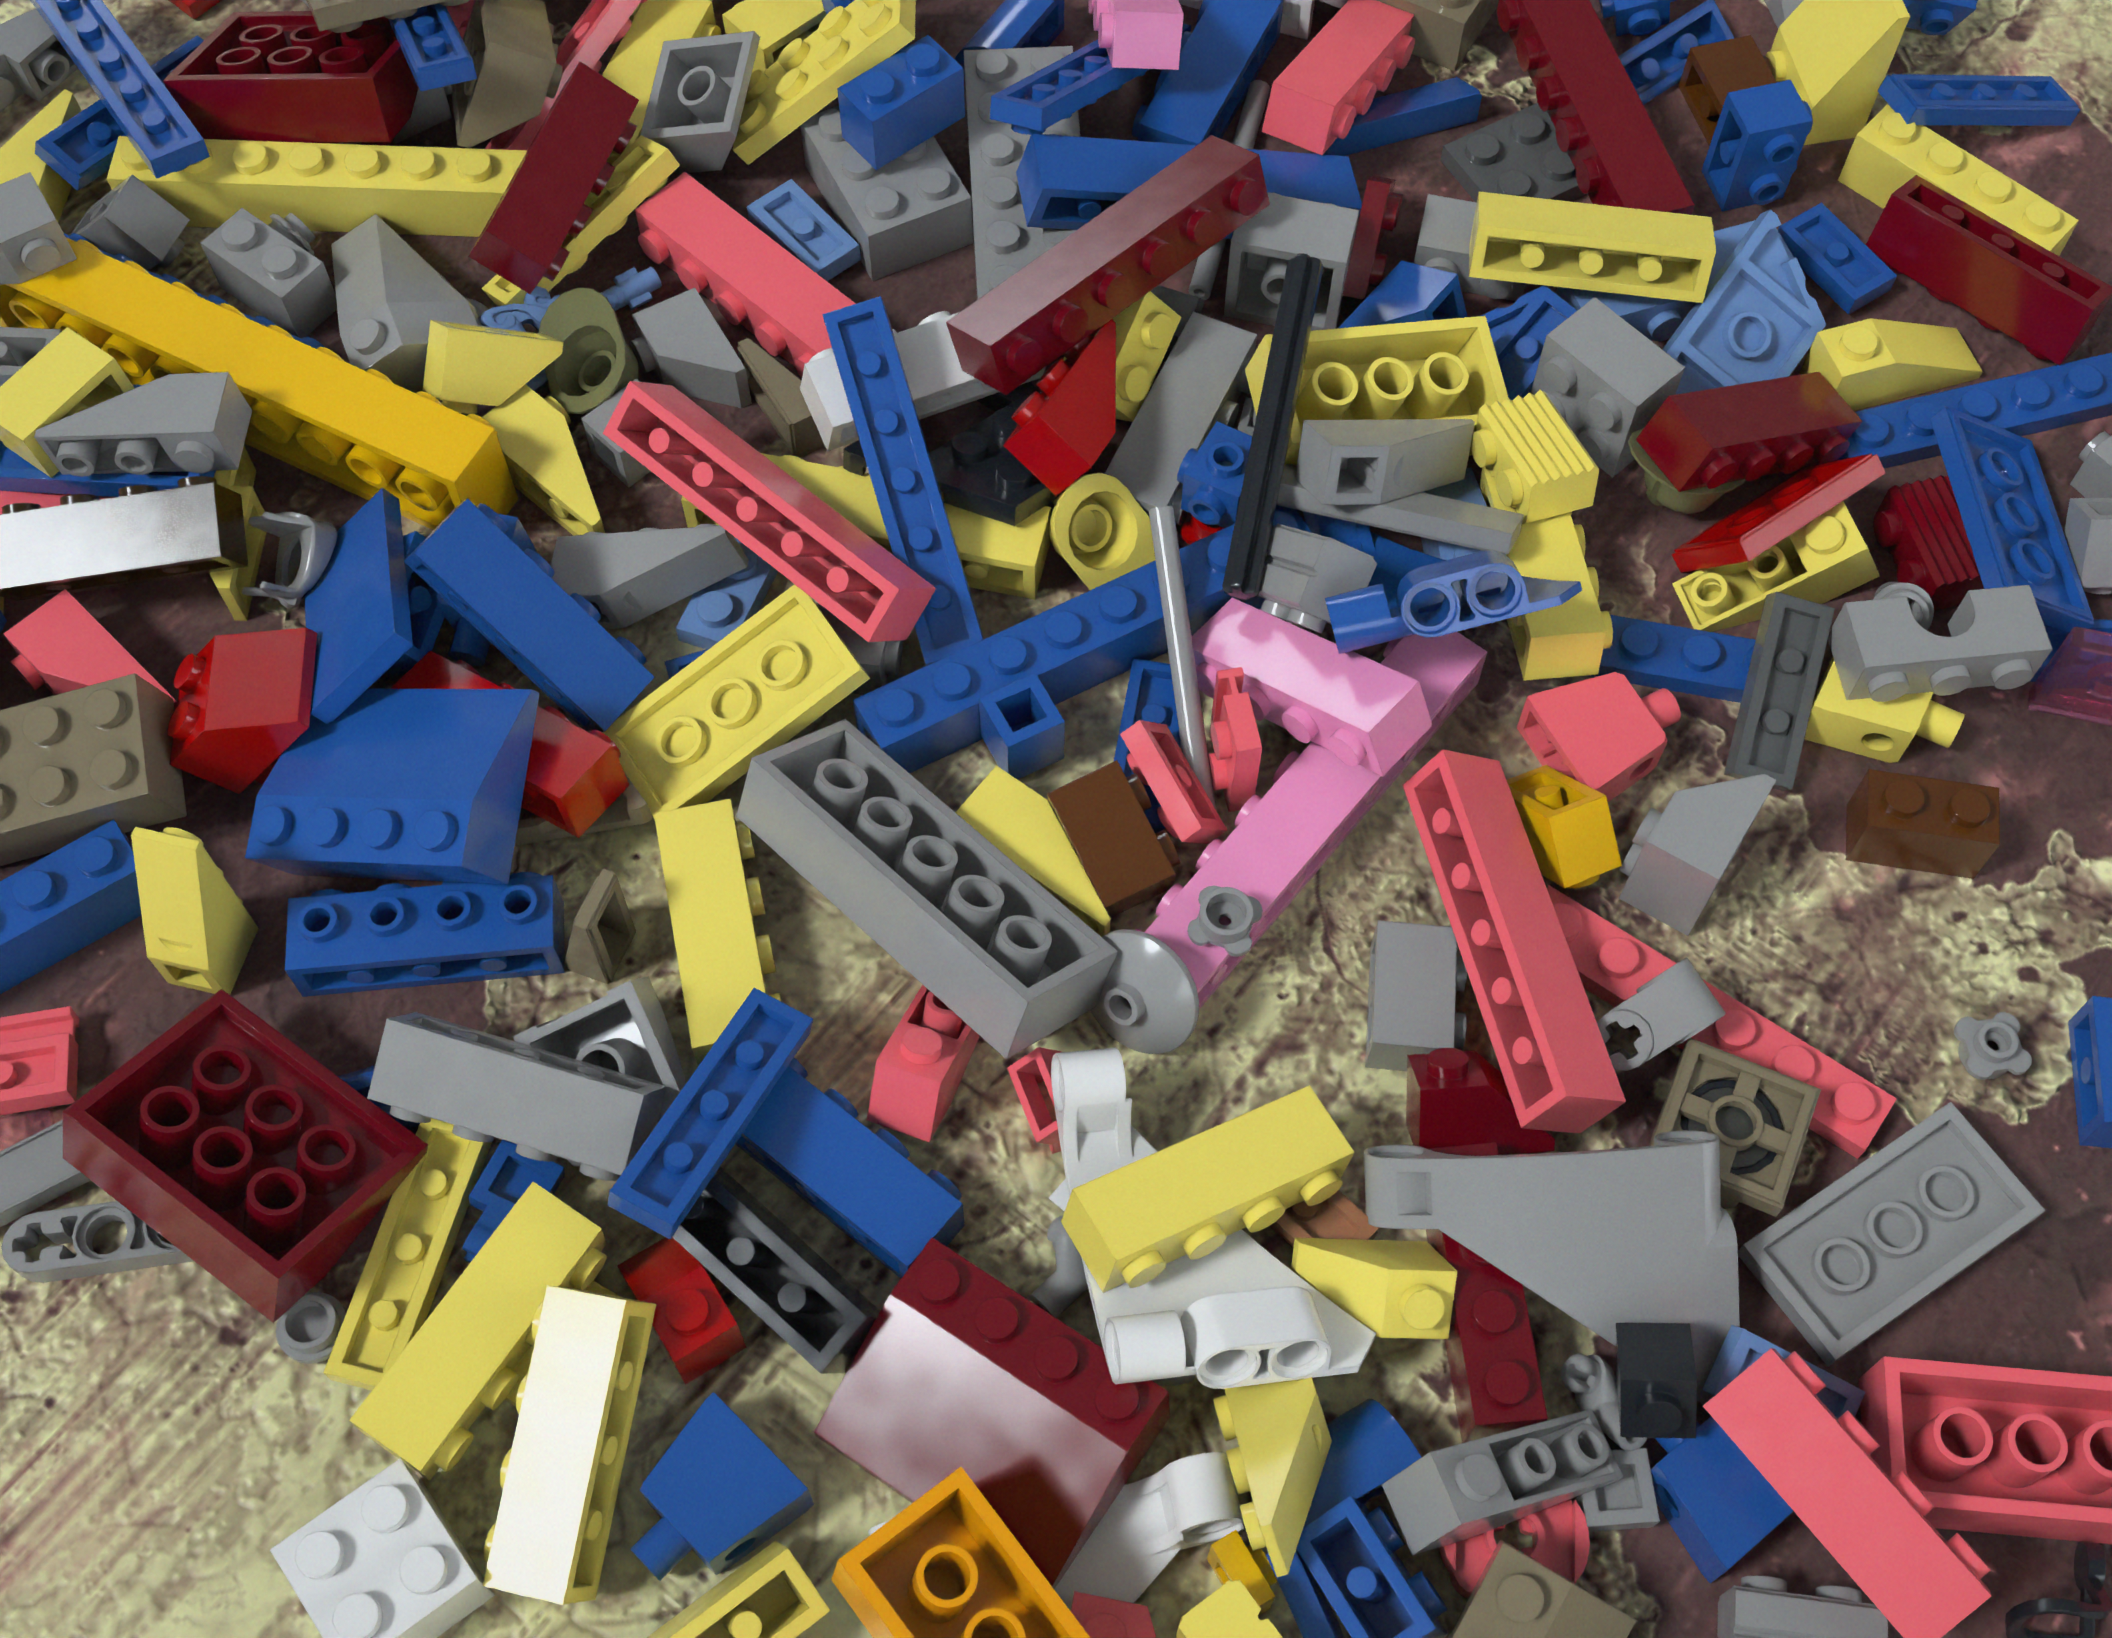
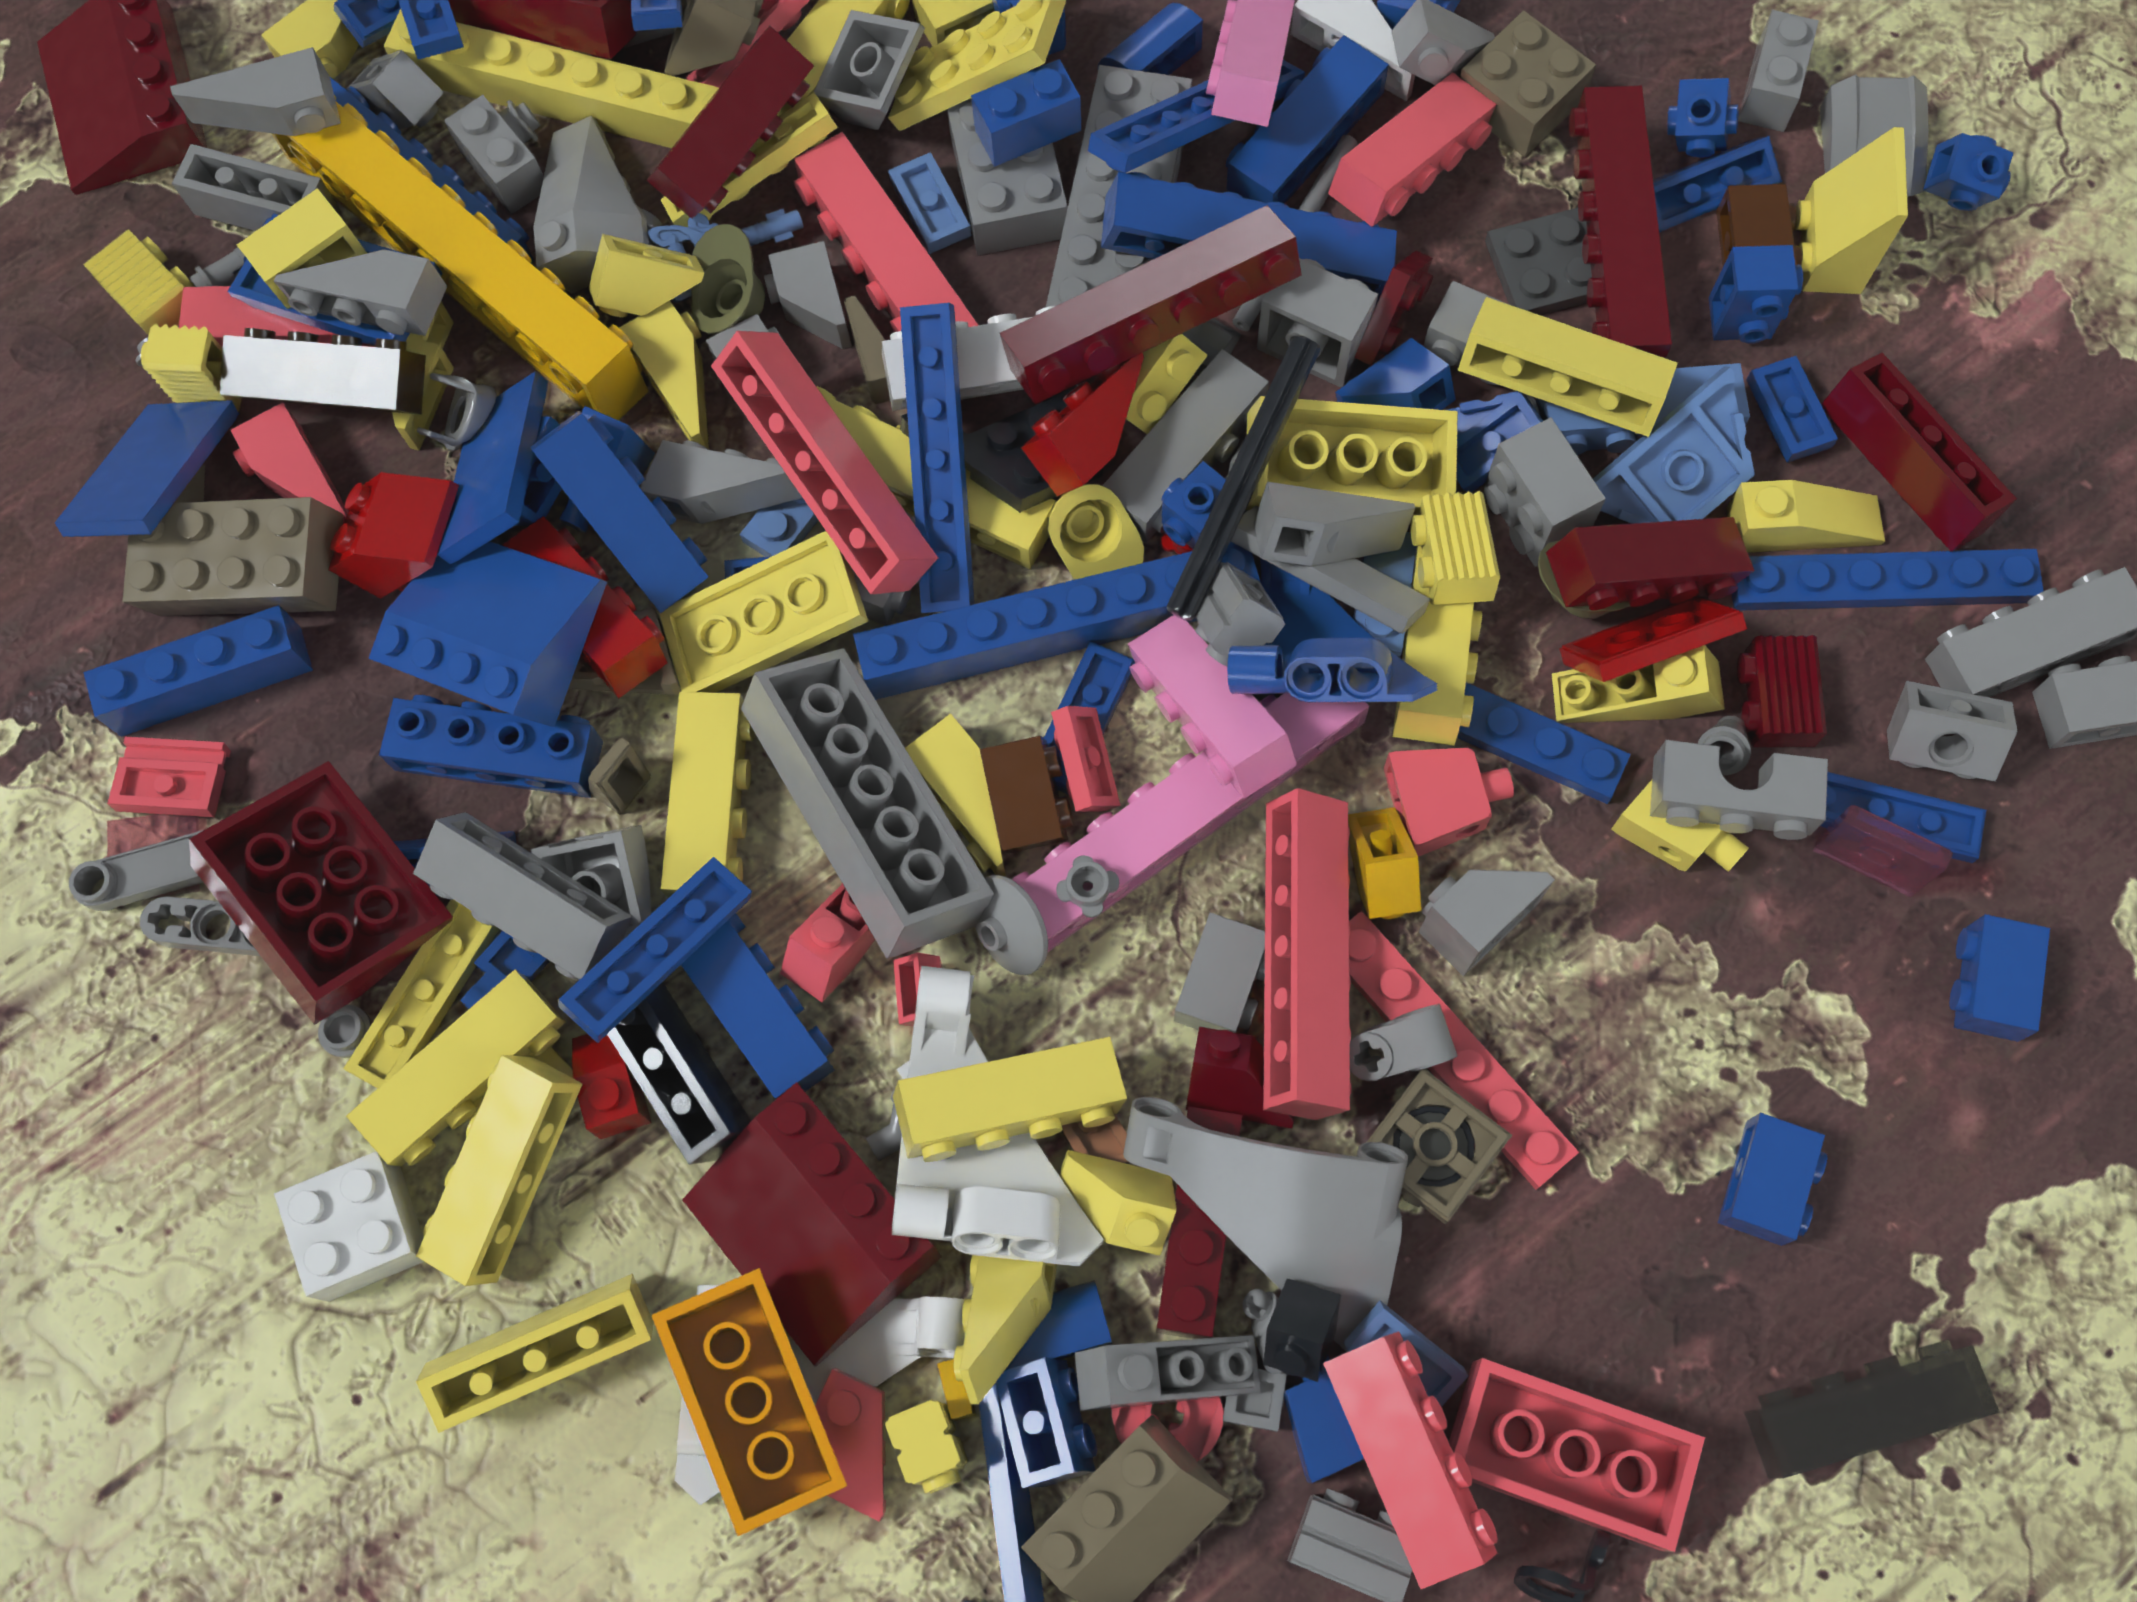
camera: 20 degrees right, 10 degrees up
light yellow slope [131,827,258,995] -> none
blue torso [630,1392,814,1581] -> none
blue brick [979,673,1065,780] -> none
light grey piece [1149,506,1216,809] -> none
coral plate [1208,667,1263,812] -> none
blue slope [1324,77,1482,156] -> none
dark grey plate [1724,591,1835,791] -> none
light grey plate [1738,1102,2046,1367] -> none
light yellow brick [1838,104,2079,256] -> none
reddish brown brick [1846,769,2000,879] -> none
blue tile [1878,74,2080,126] -> none
blue tile [1930,406,2095,637] -> none
light grey plate [1954,1012,2032,1080] -> none

